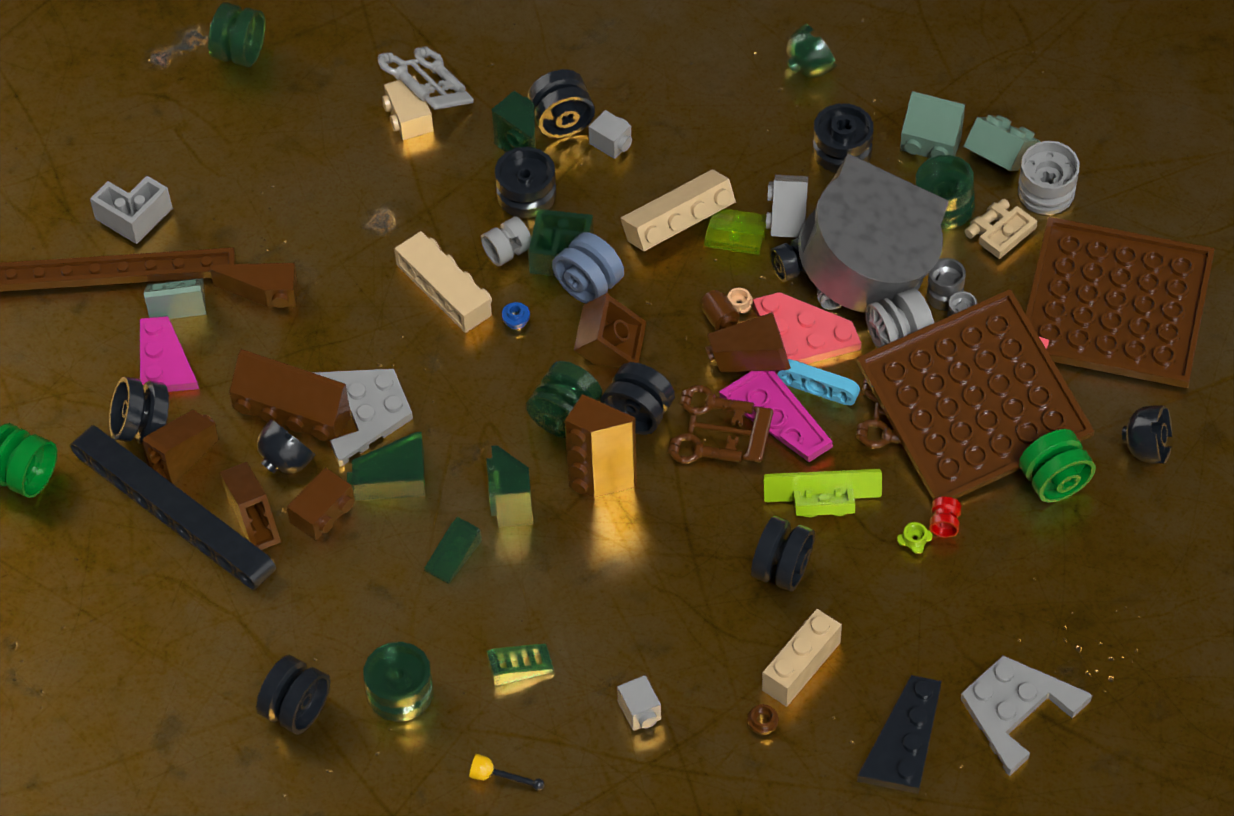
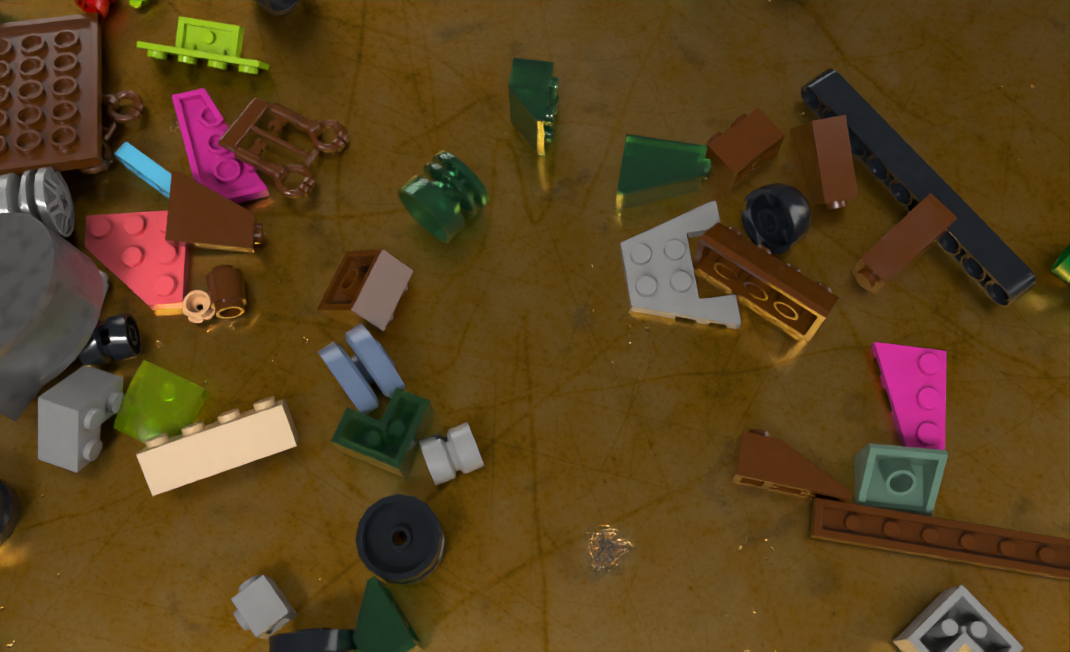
camera: 165 degrees left, 15 degrees up
black wheel [109,377,169,444] -> none
tan brick [395,231,492,333] -> none
clear green slope [424,517,482,584] -> none
blue plate [502,302,530,329] -> none
reddish brown slope [565,394,637,498] -> none
black wheel [600,362,675,435] -> none

